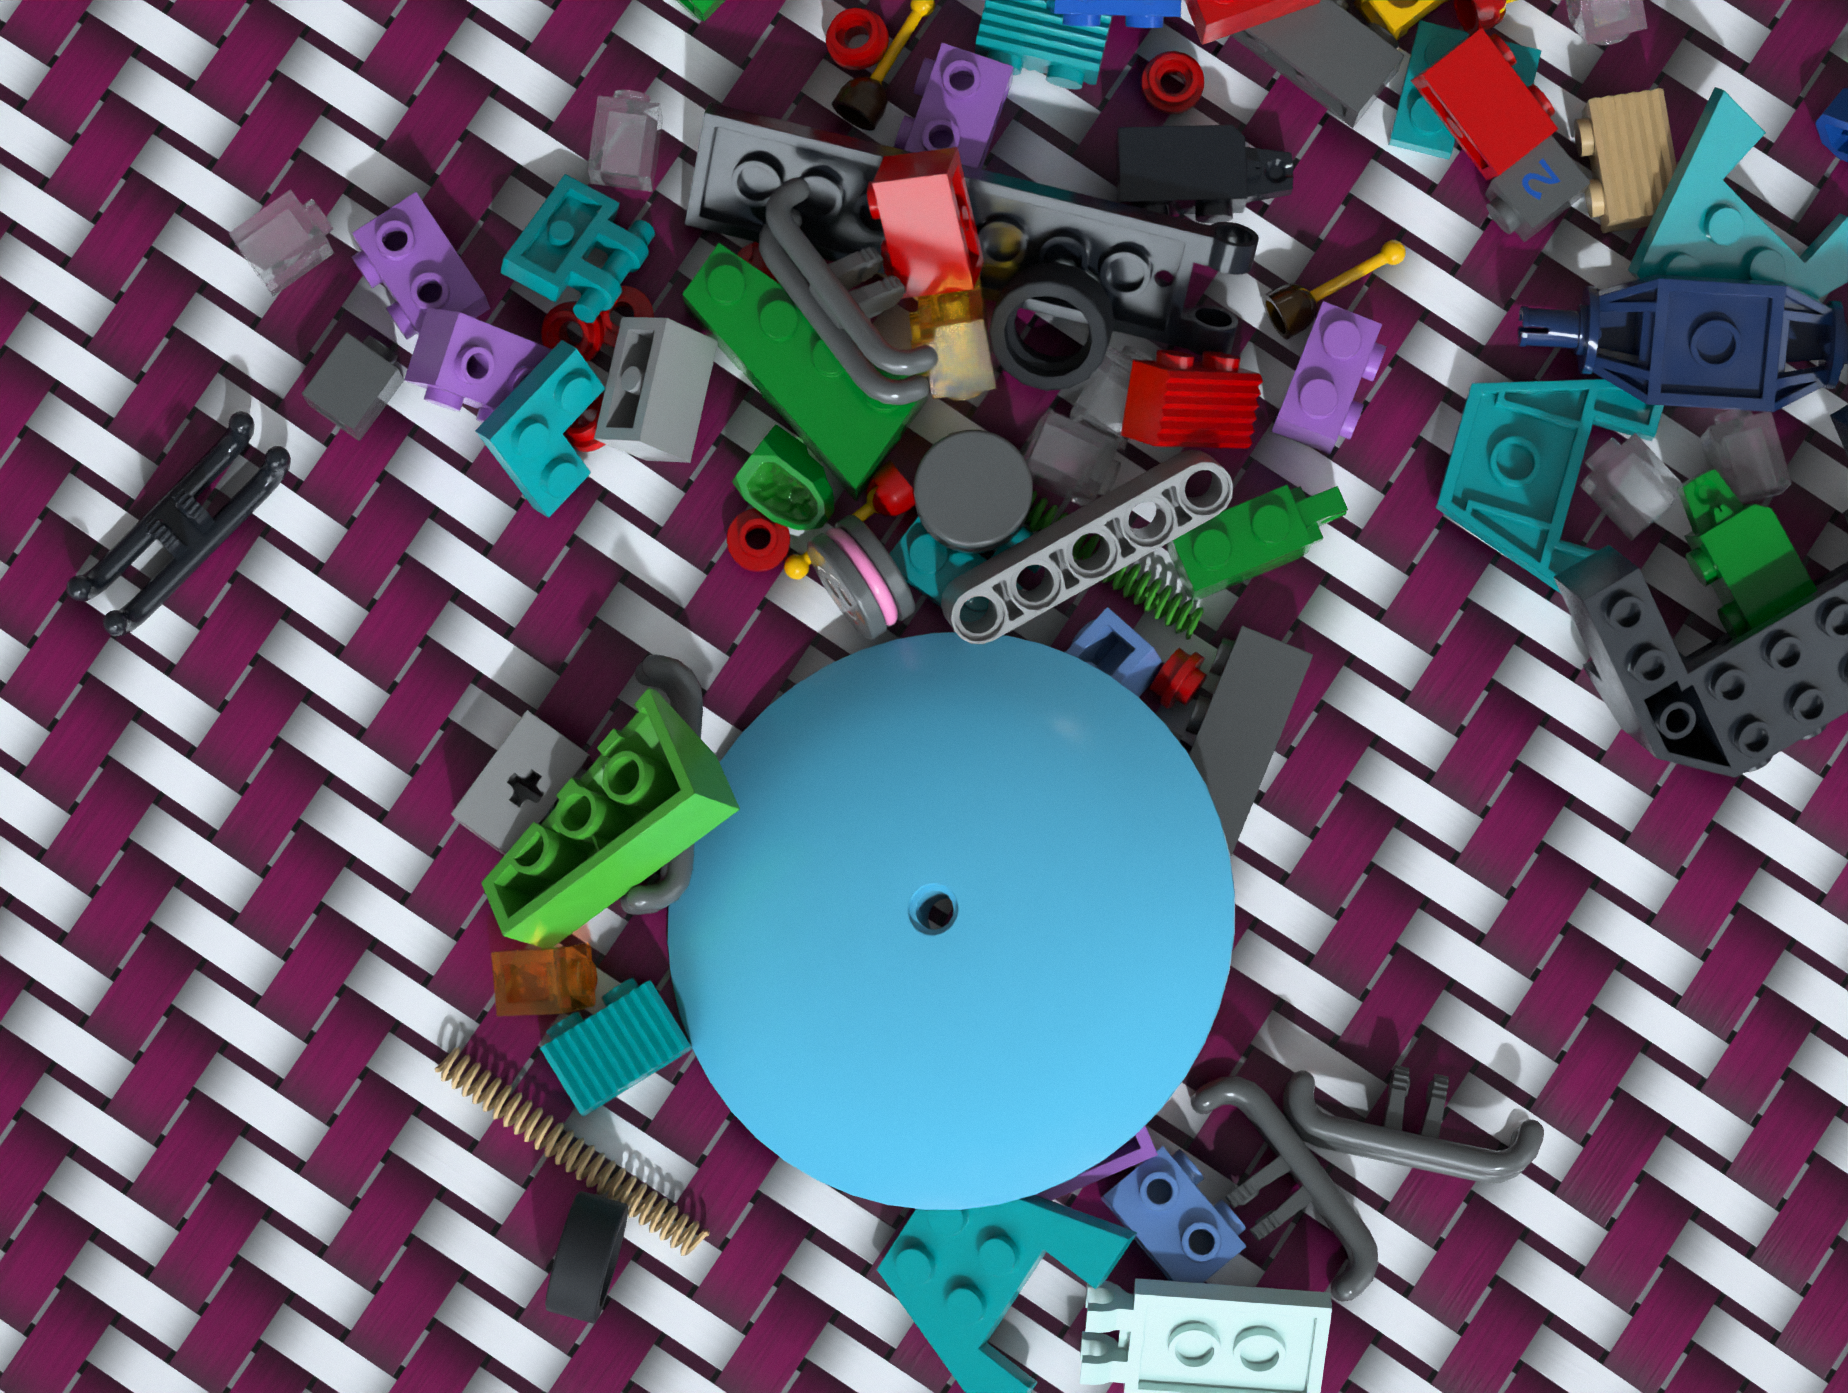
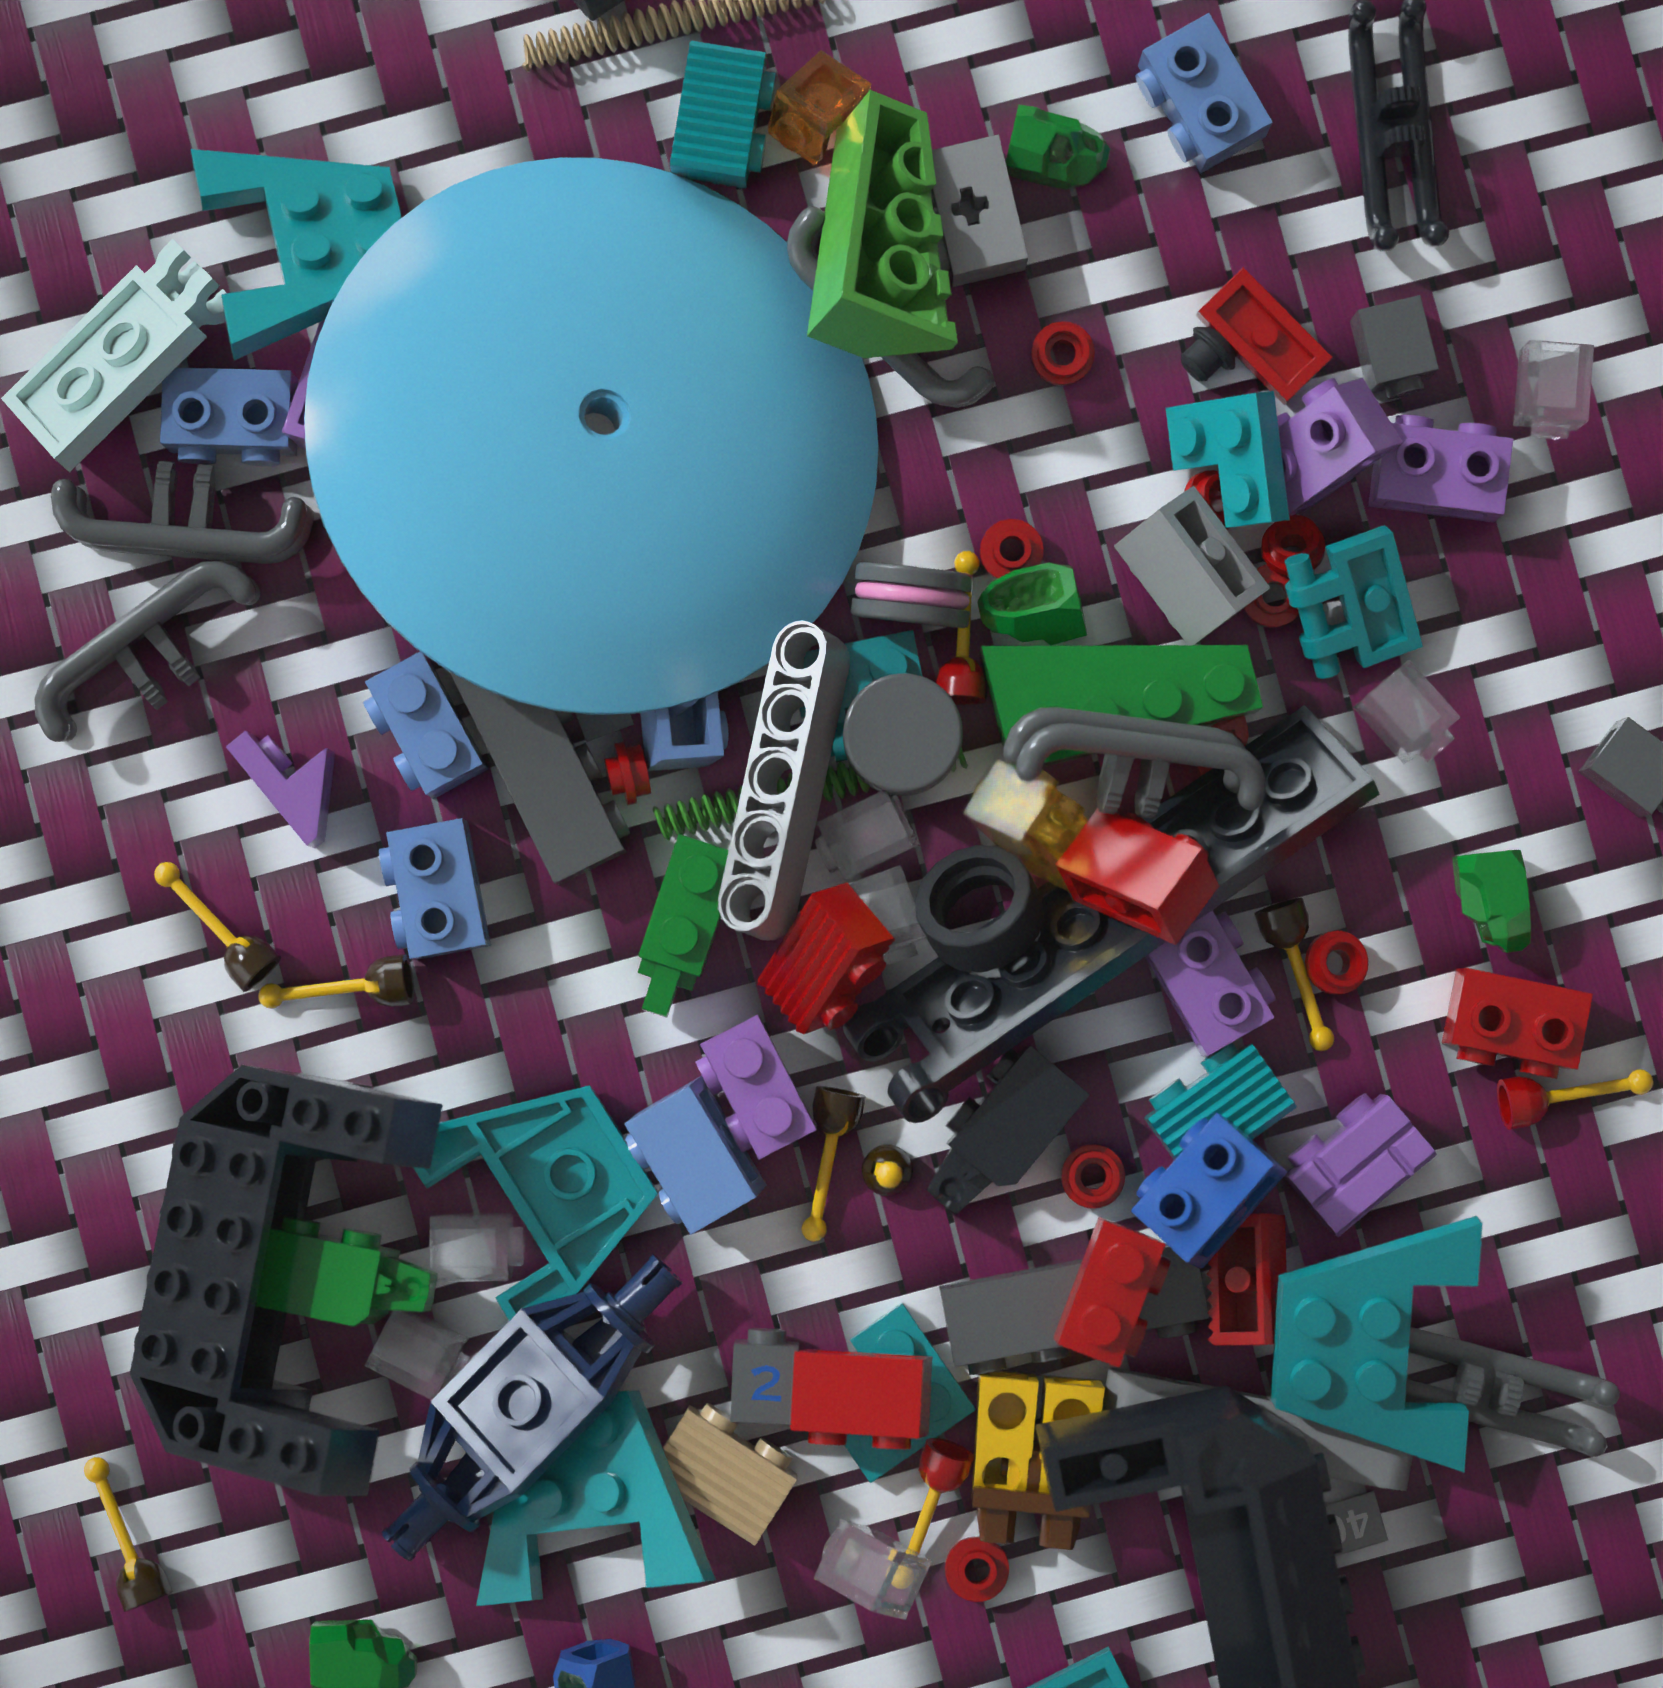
camera: 135 degrees right, 5 degrees up
none -> hinge [154,862,281,992]
none -> medium lavender slope [226,730,335,849]
none -> hinge [258,954,414,1009]
none -> medium blue brick [363,651,489,799]
none -> medium blue brick [379,818,491,960]
none -> medium blue brick [625,1075,767,1235]
none -> dark brown hinge [862,1144,913,1196]
none -> green rock [1006,105,1111,190]
none -> red plate [1031,321,1095,386]
none -> medium blue brick [1135,13,1273,174]
none -> black piece [1181,327,1235,381]
none -> red plate [1196,267,1332,405]

